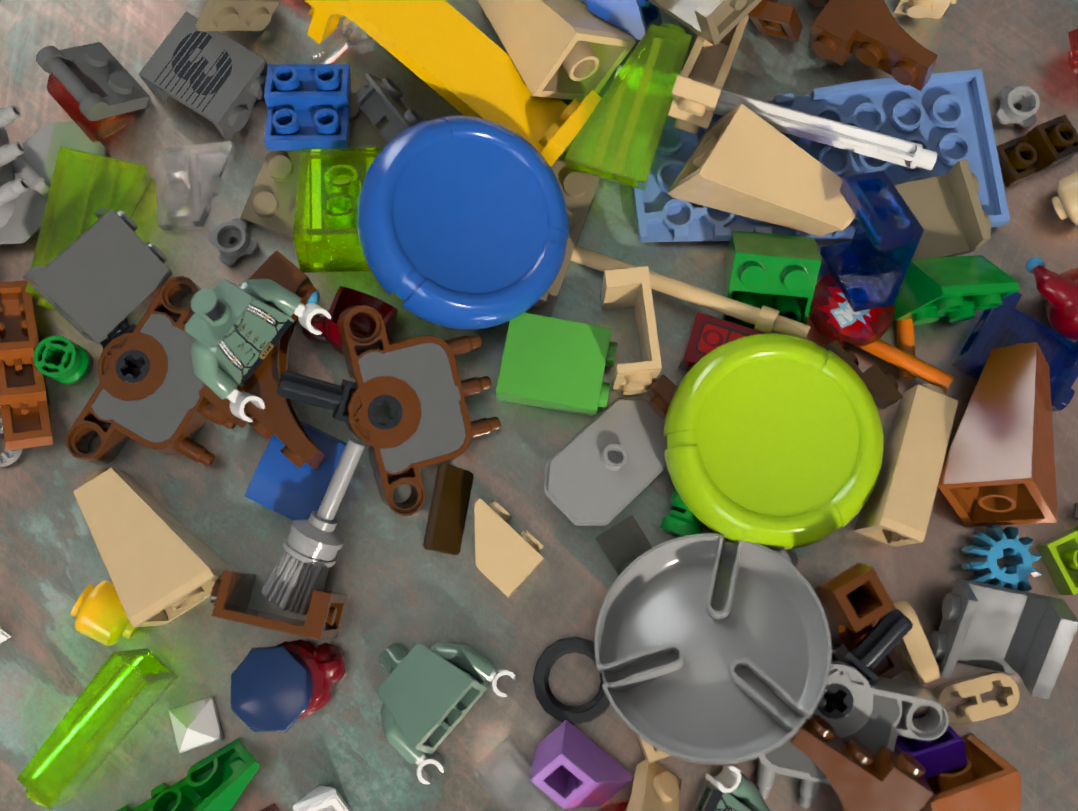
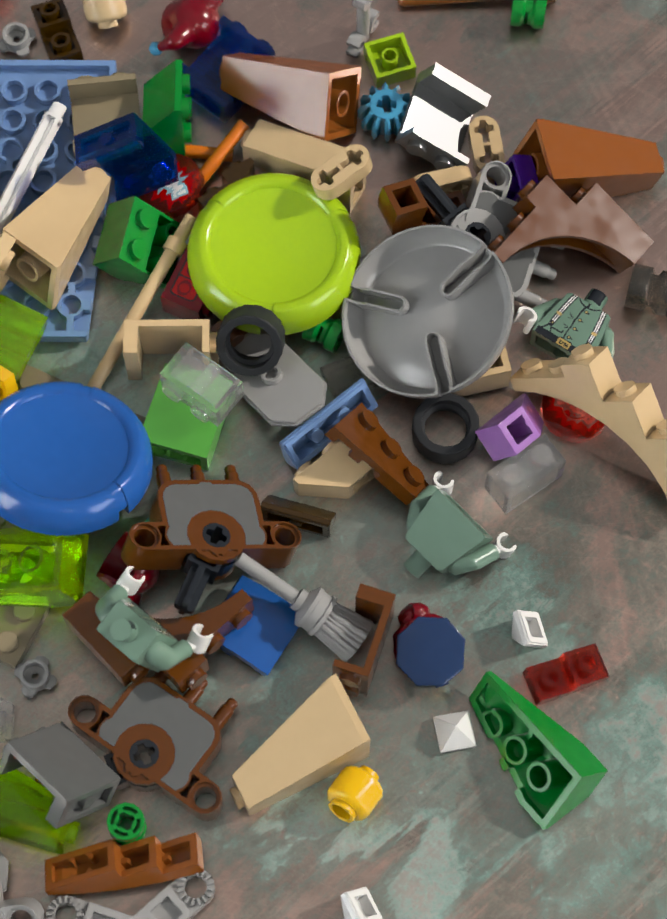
camera: 85 degrees left, 10 degrees down
clear neon green slope [17,648,179,810] -> none
none -> clear brick [159,342,244,427]
none -> black tyre [216,305,285,376]
none -> medium blue slope [279,378,378,470]
none -> tan beam [311,144,372,200]
none -> reddish brown wing [324,403,429,506]

